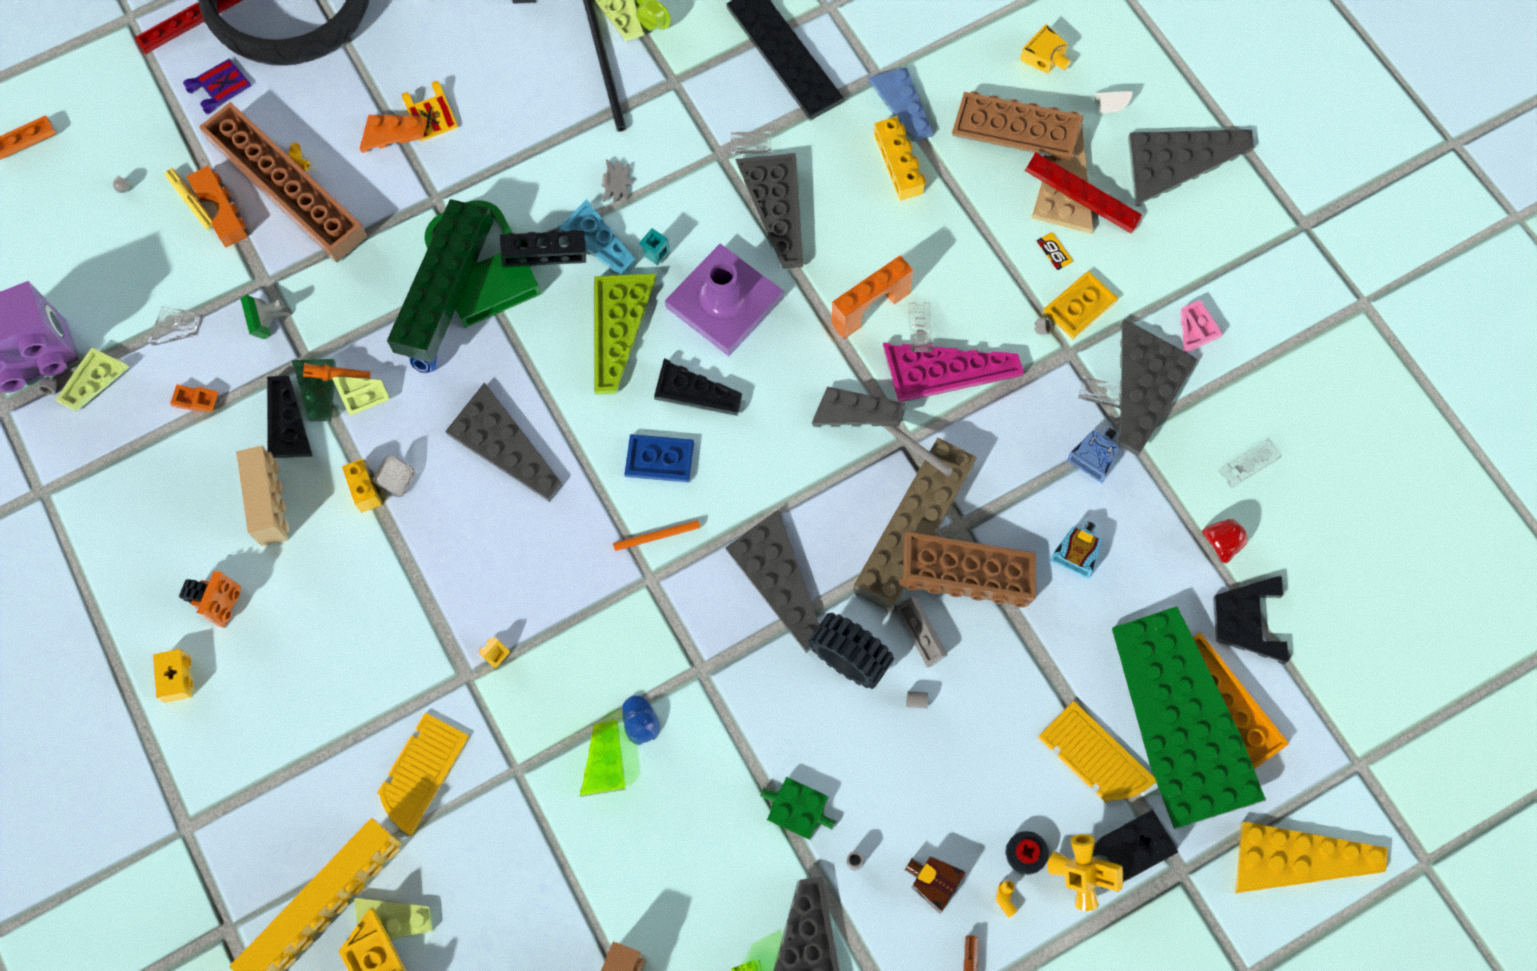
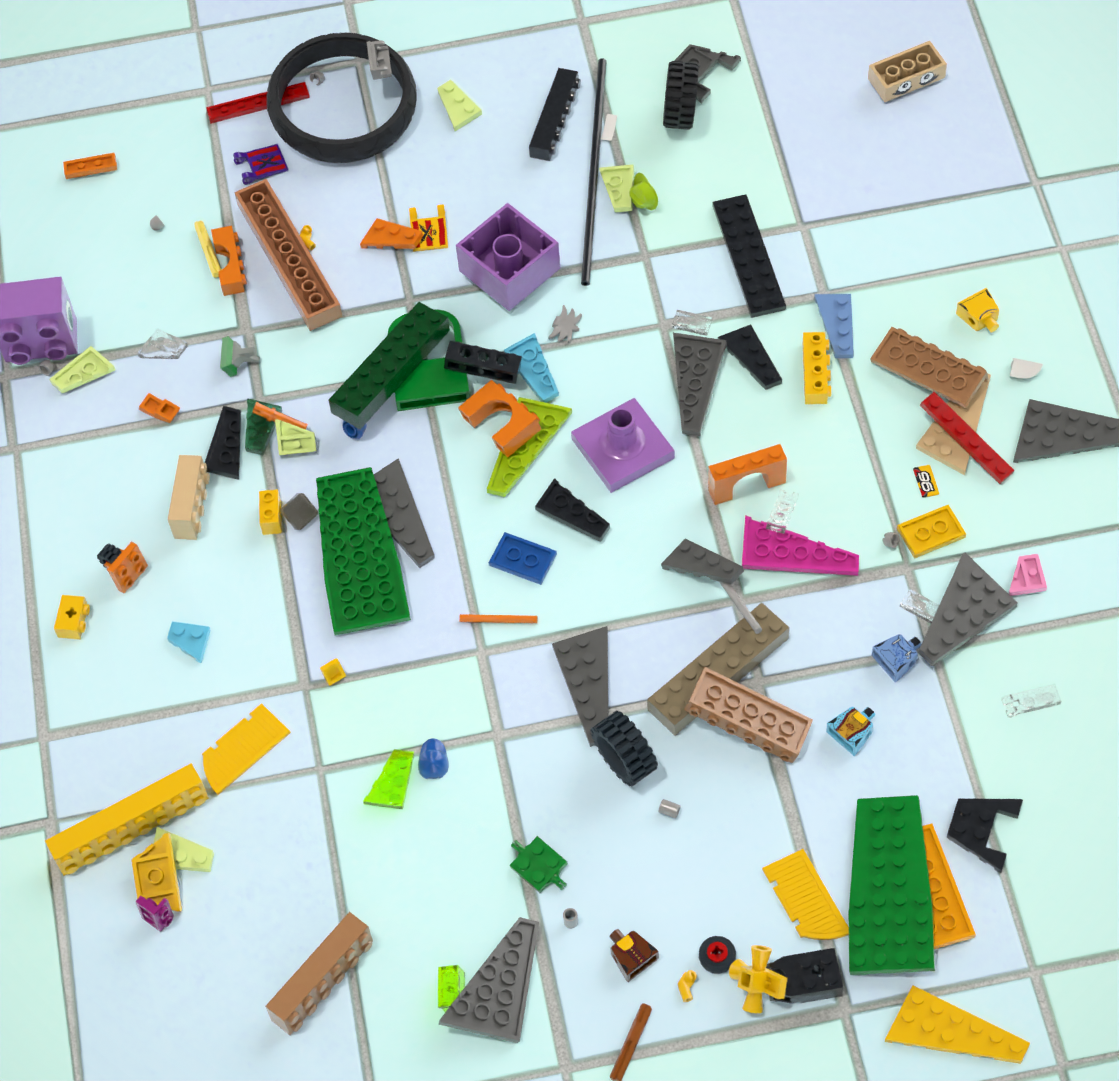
camera: 20 degrees right, 10 degrees down
teal brick [639,228,670,266] -> none
light grey plate [895,596,948,667] -> none
red hair [1202,519,1248,563] -> none
none -> medium azure wing [167,621,211,663]
none -> green wing [316,467,411,636]
none -> medium lavender brick [456,203,561,311]
none -> orange arch [458,380,541,457]
none -> black wing [718,324,782,390]

